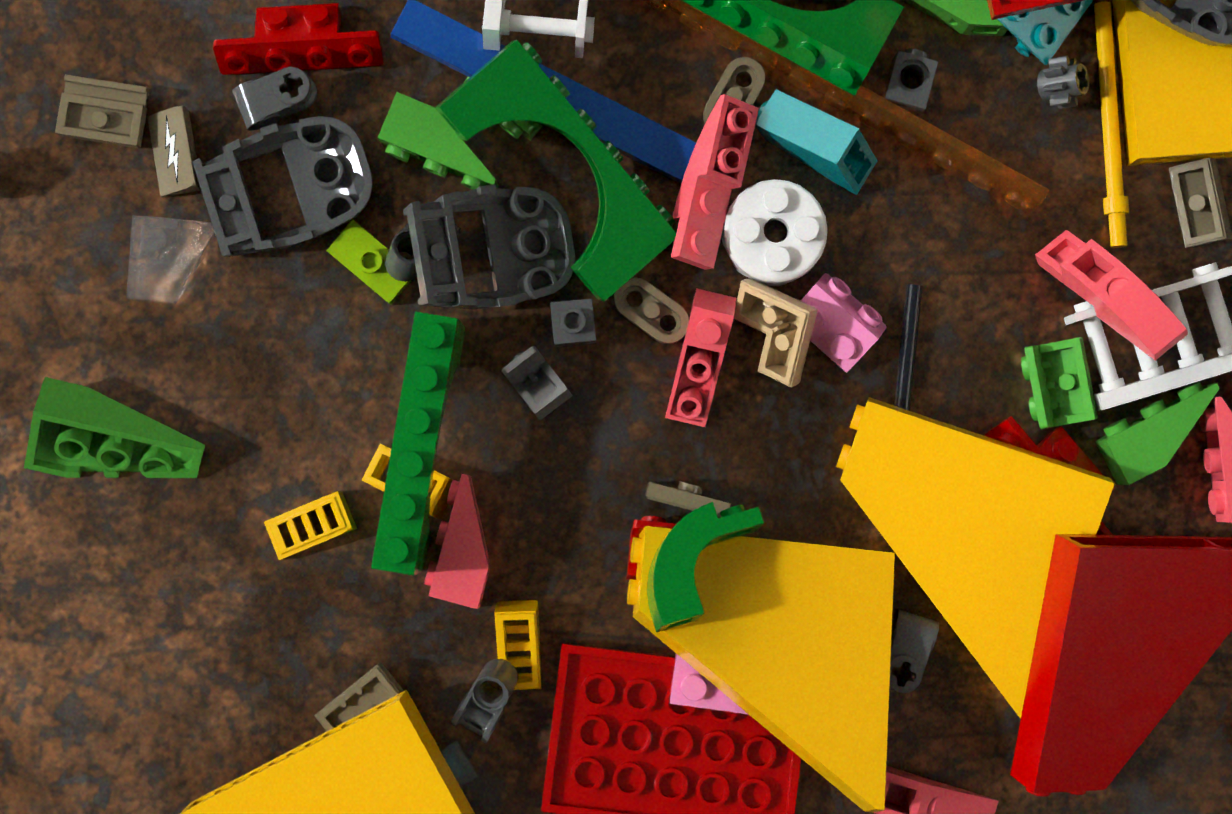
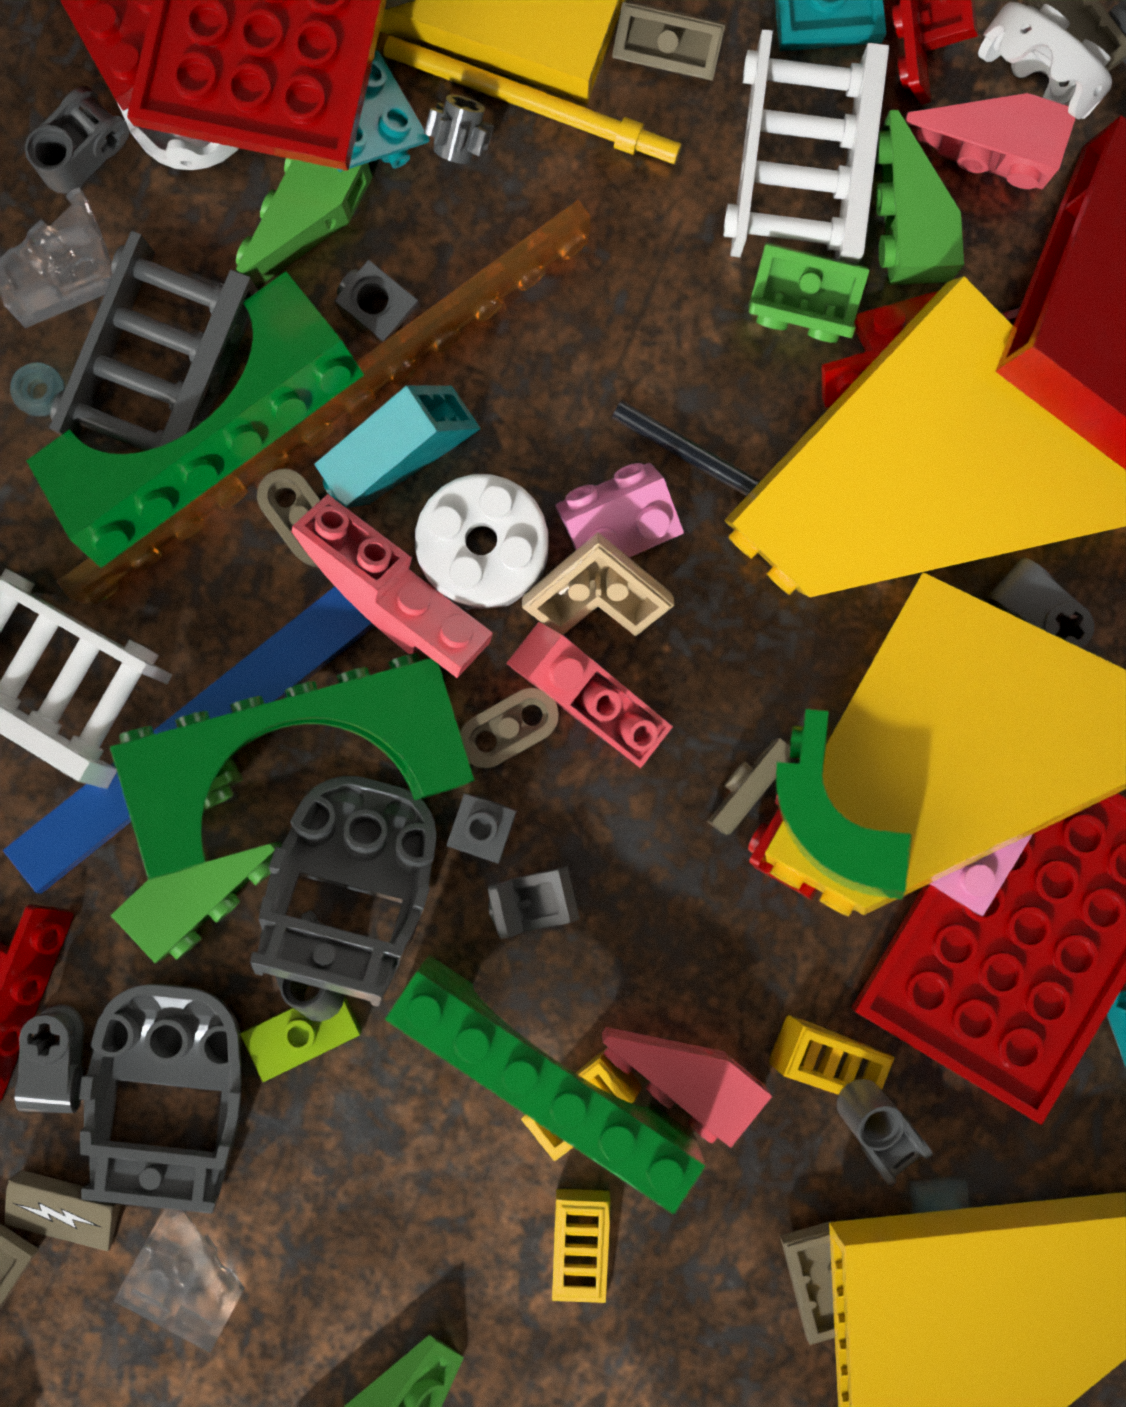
camera: 60 degrees left, 0 degrees up
coral slope [1035,230,1188,361] -> none

